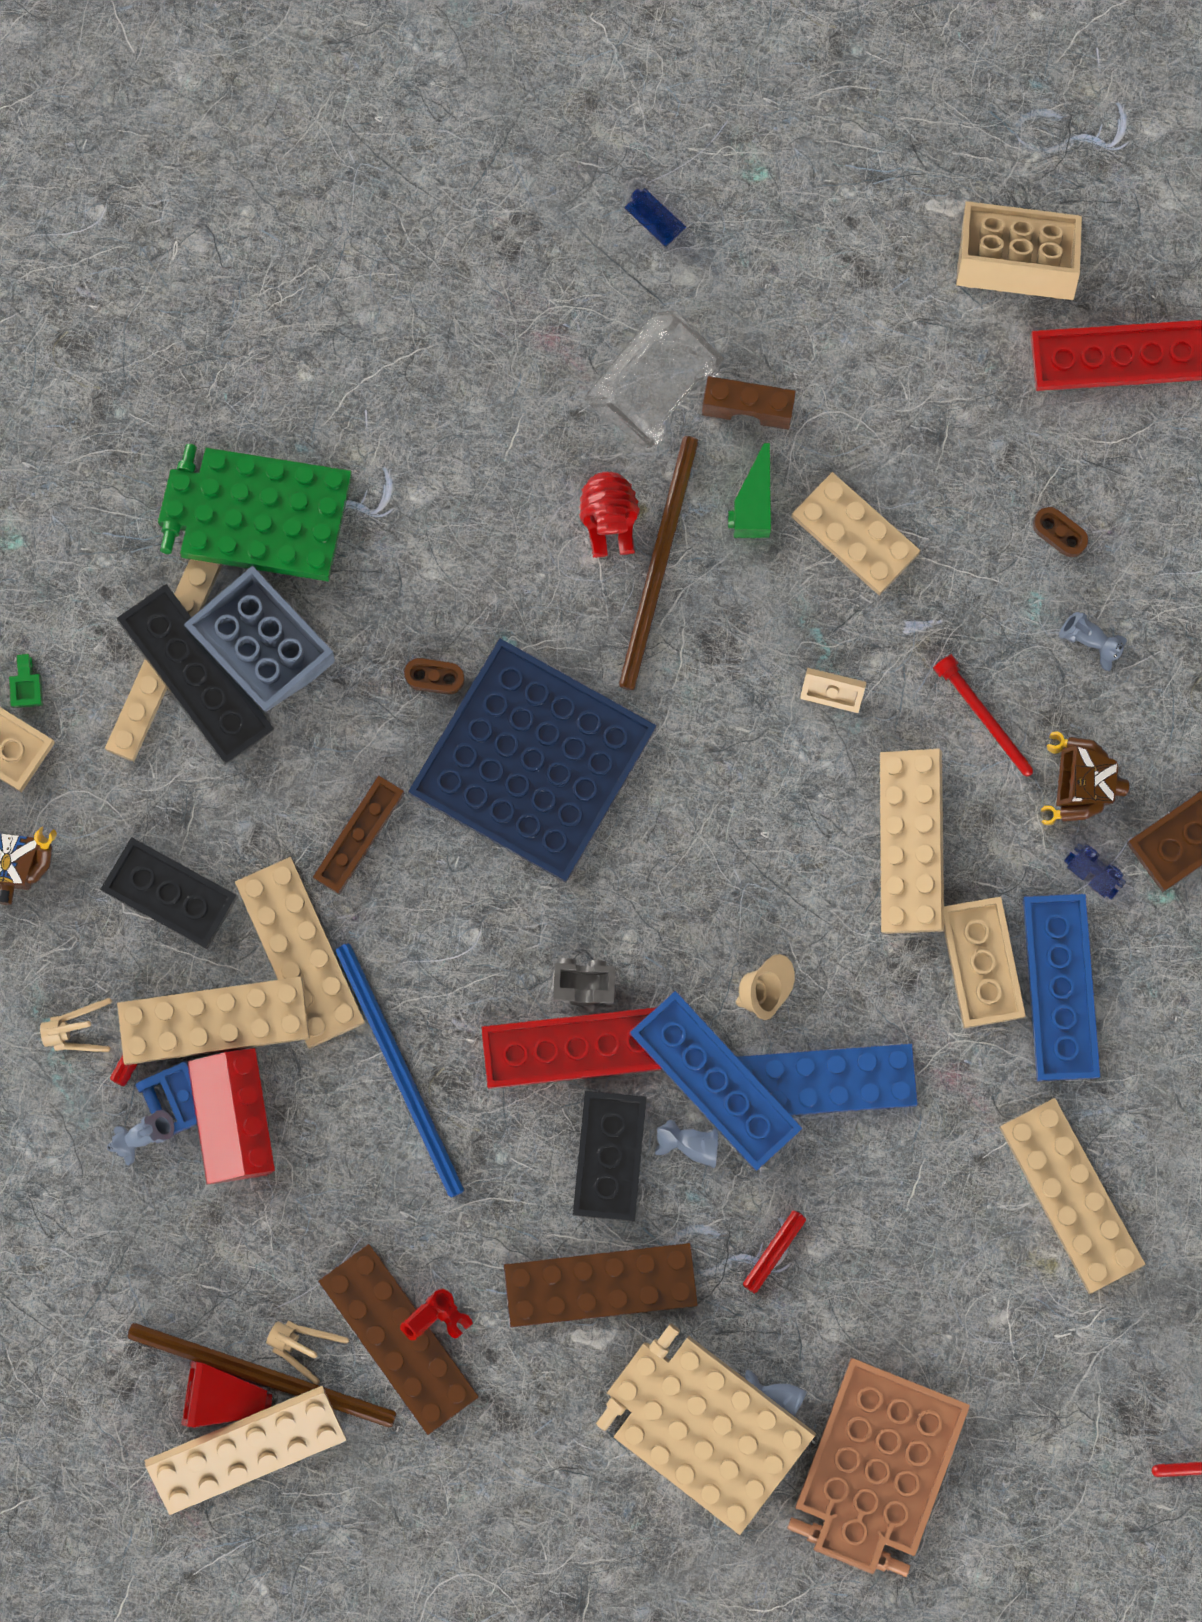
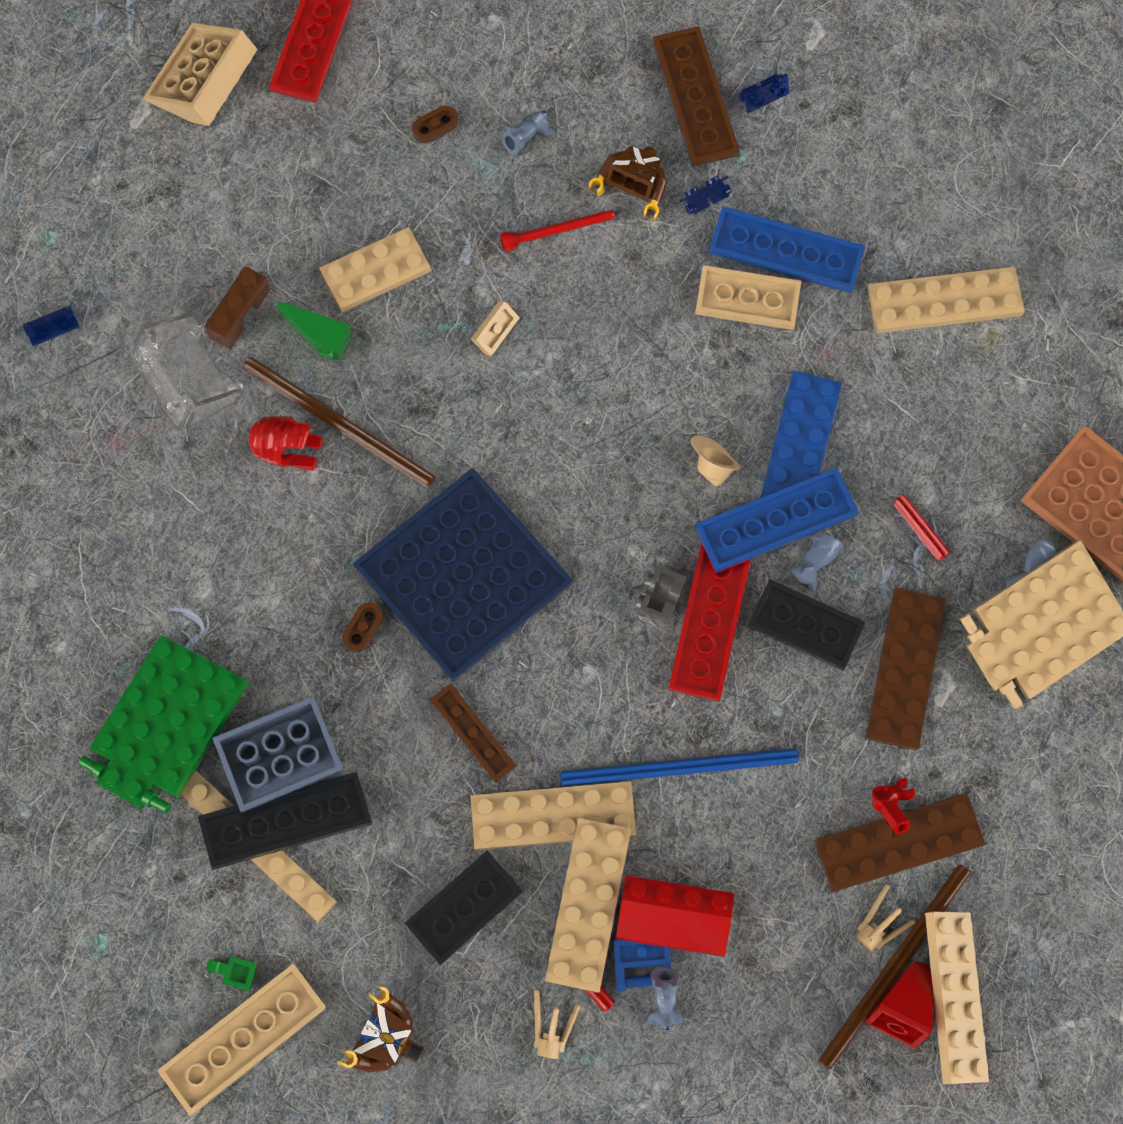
camera: 75 degrees left, 5 degrees down
tan plate [880,749,944,934] -> none

